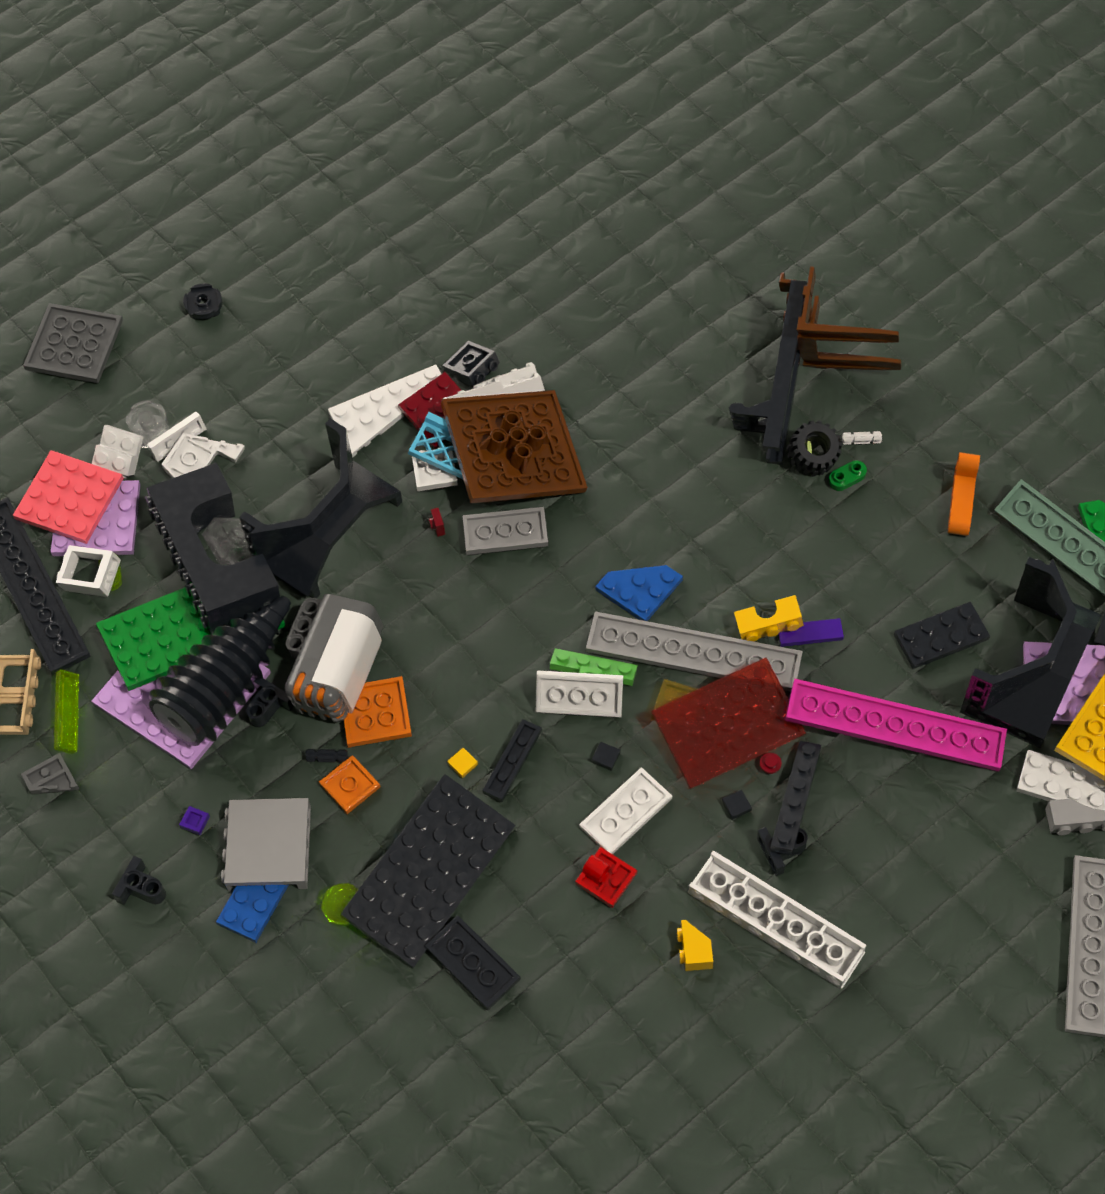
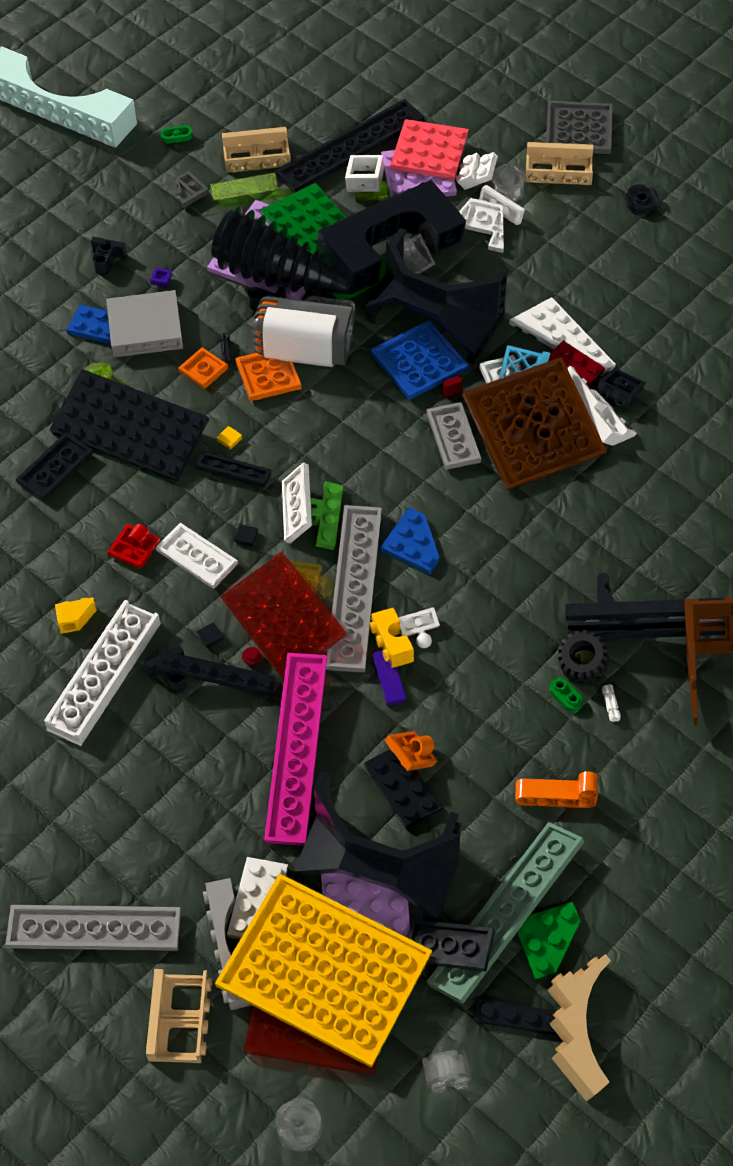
camera: 80 degrees right, 5 degrees down
none -> blue plate [370,320,469,400]
none -> orange plate [385,731,437,771]
none -> white plate [399,607,440,648]
none -> tan window [525,142,593,185]

